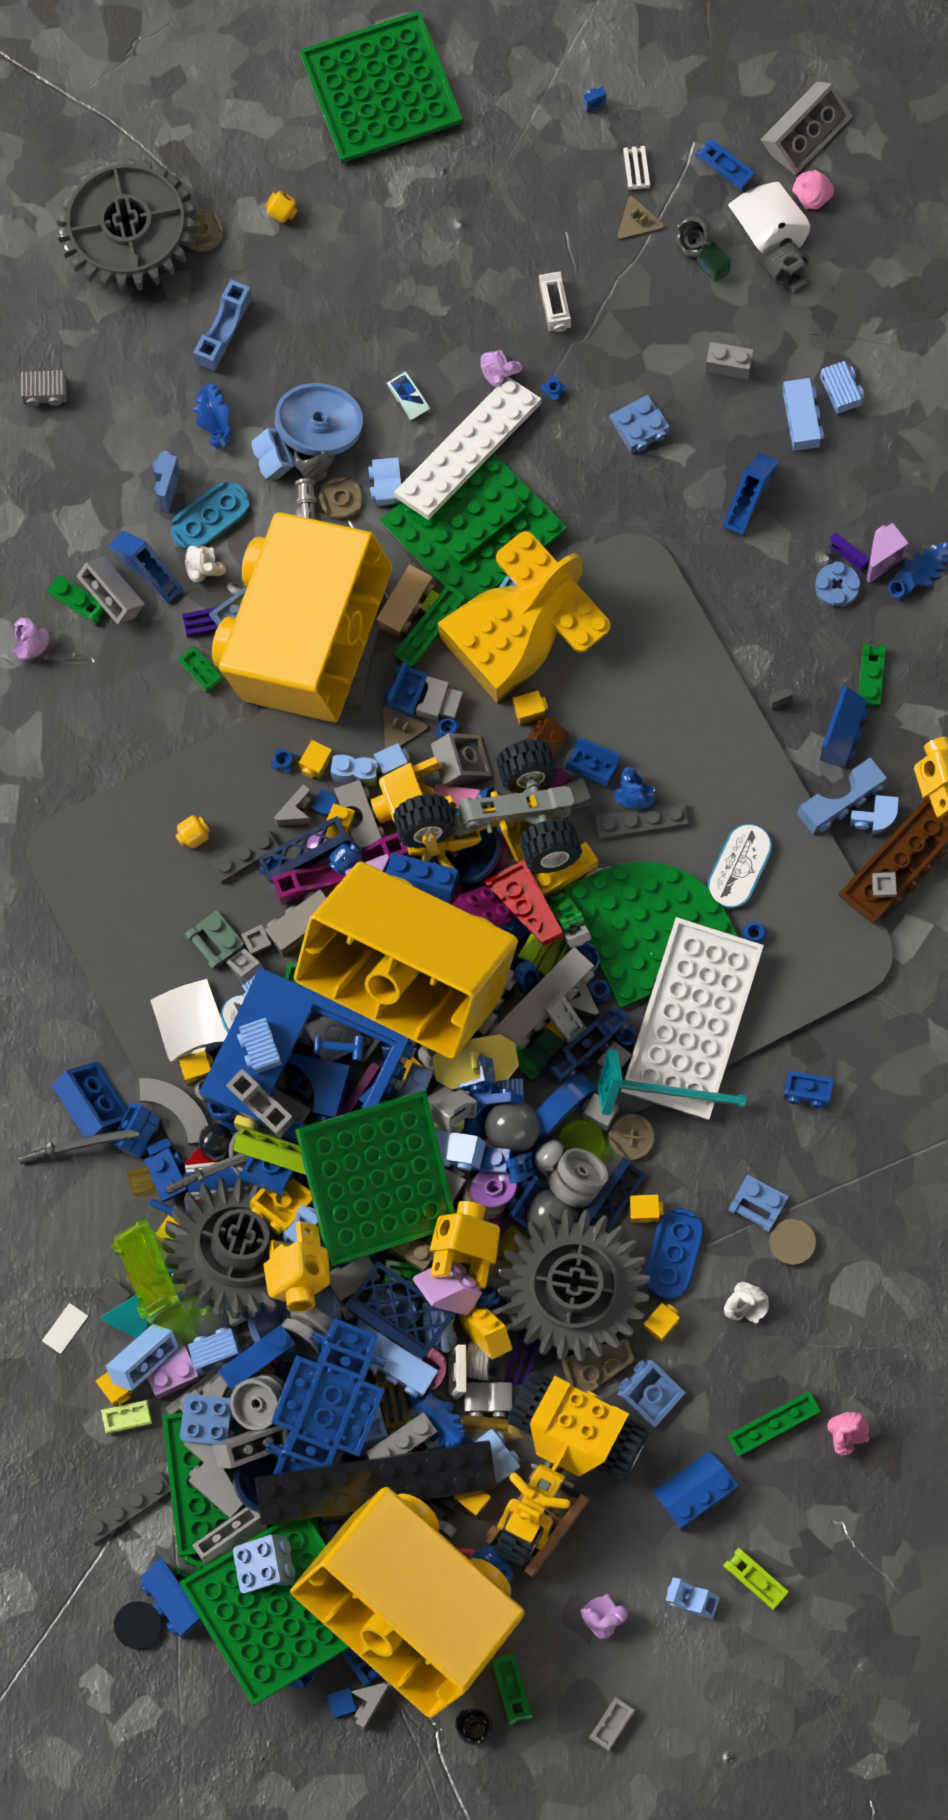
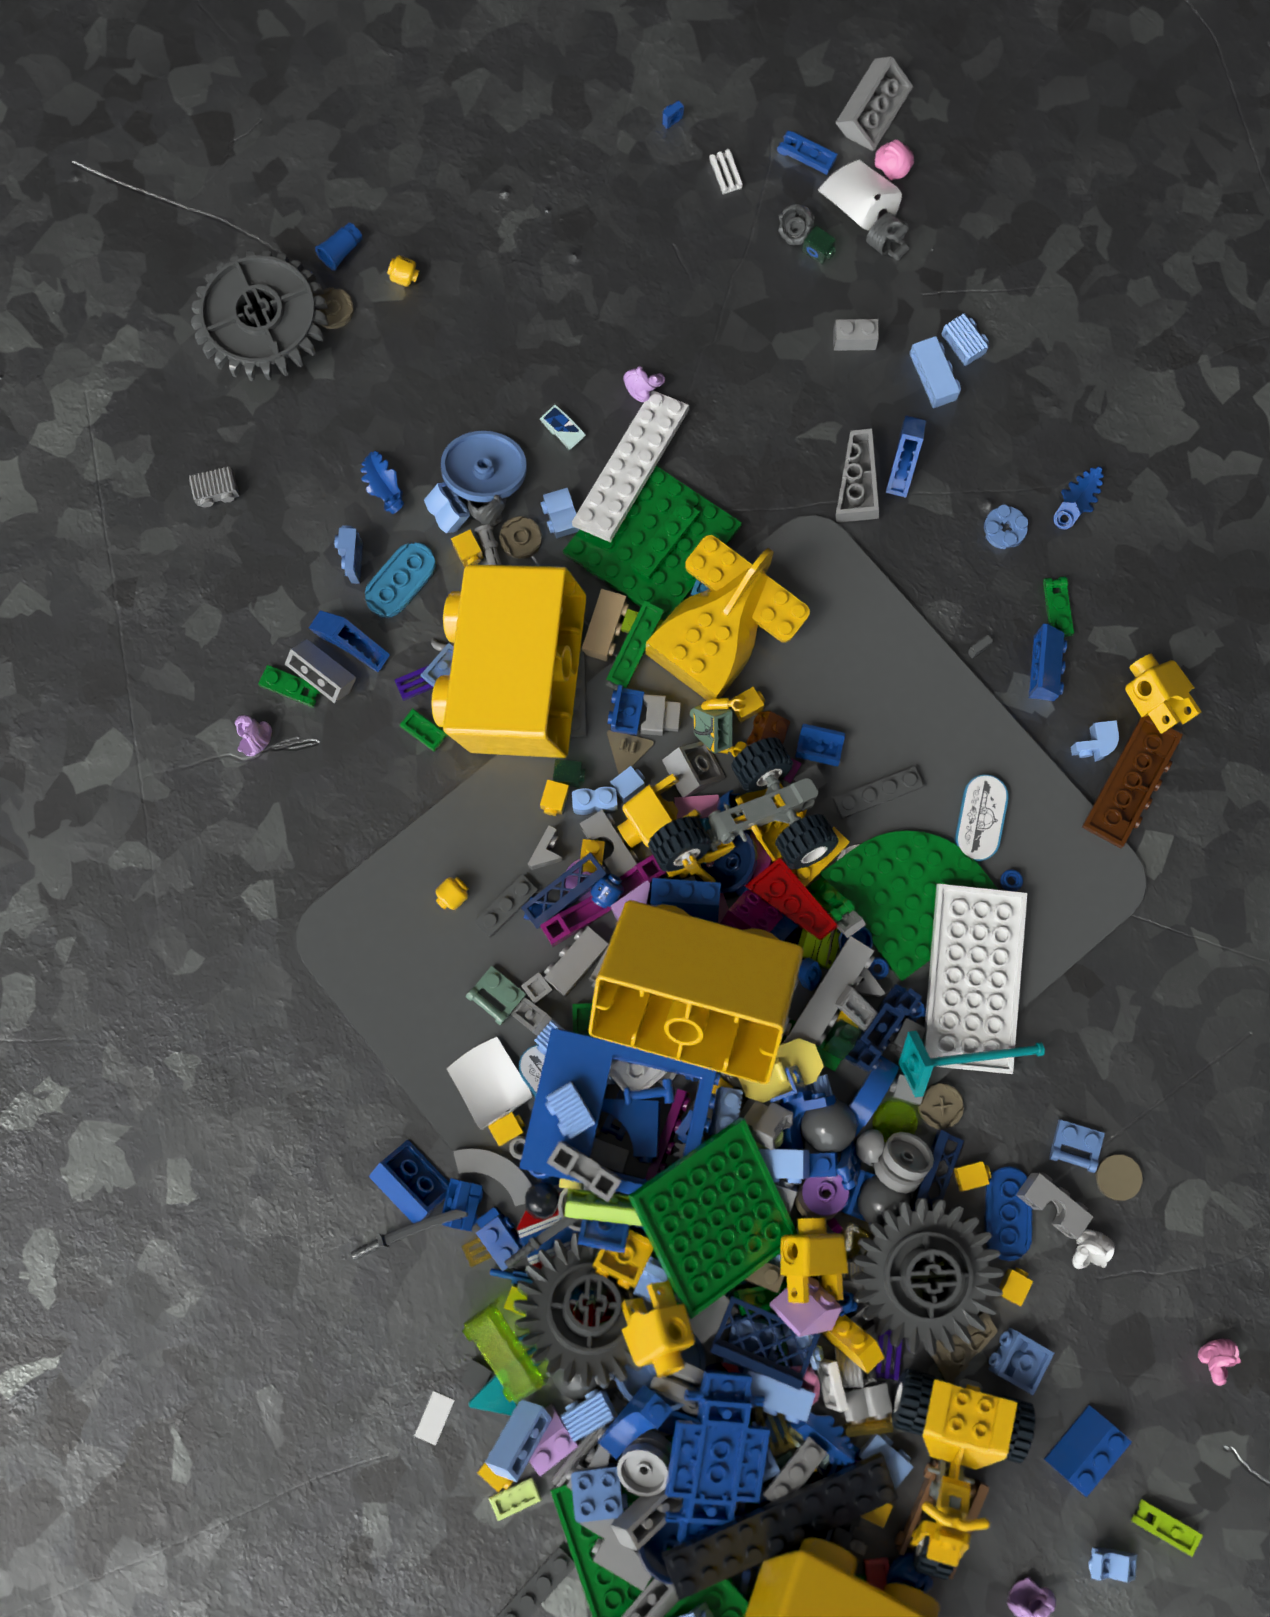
camera: 15 degrees left, 5 degrees up
white hair [185,545,226,582] -> none
medium blue arch [193,279,252,371] -> none
blue plate [271,748,296,773] -> none
green plate [299,10,463,164] -> none
blue tile [310,789,337,816] -> none
blue plate [436,718,461,739] -> none
white window [539,271,571,332] -> none
blue plate [541,376,567,401] -> none
medium blue plate [609,395,670,453] -> none
blue hair [614,767,656,810] -> none
dark tan piece [617,196,664,240] -> none
green plate [727,1391,821,1457] -> none
blue bracket [783,1070,834,1109] -> none
medium blue arch [796,758,887,834] -> none
dark purple tile [829,532,869,572] -> none
lavender slope [866,523,909,583] -> none
light grey plate [872,872,897,898] -> none
none -> blue plant [315,223,362,270]
none -> yellow brick [451,529,483,567]
none -> clear green brick [553,759,586,788]
none -> torso [690,694,747,757]
none -> light grey wedge [836,429,879,523]
none -> light grey arch [1016,1172,1093,1239]

